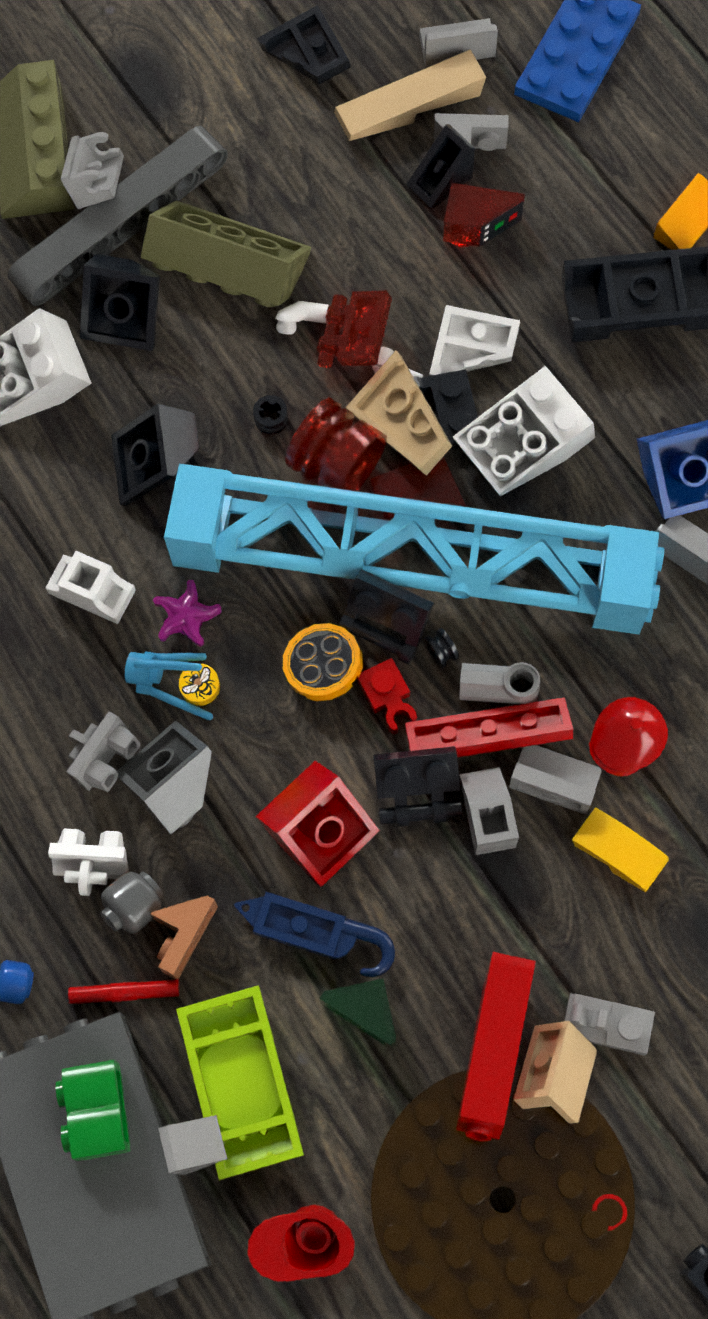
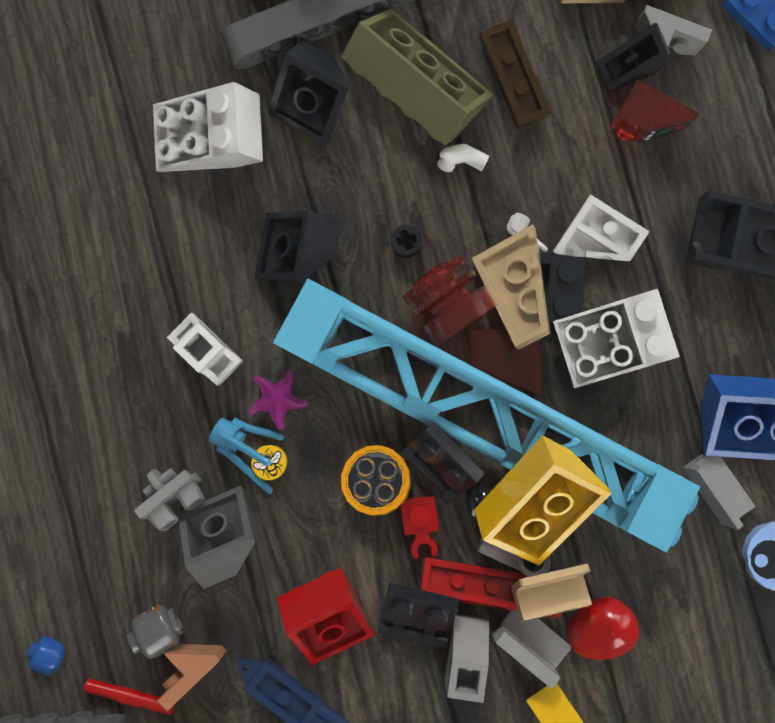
camera: 15 degrees right, 15 degrees up
white hips [48,828,129,896] -> none
clear red plate [317,290,392,368] -> none
none -> yellow slope [474,435,612,565]
none -> dark brown plate [479,19,551,130]
none -> tan panel [511,564,592,622]

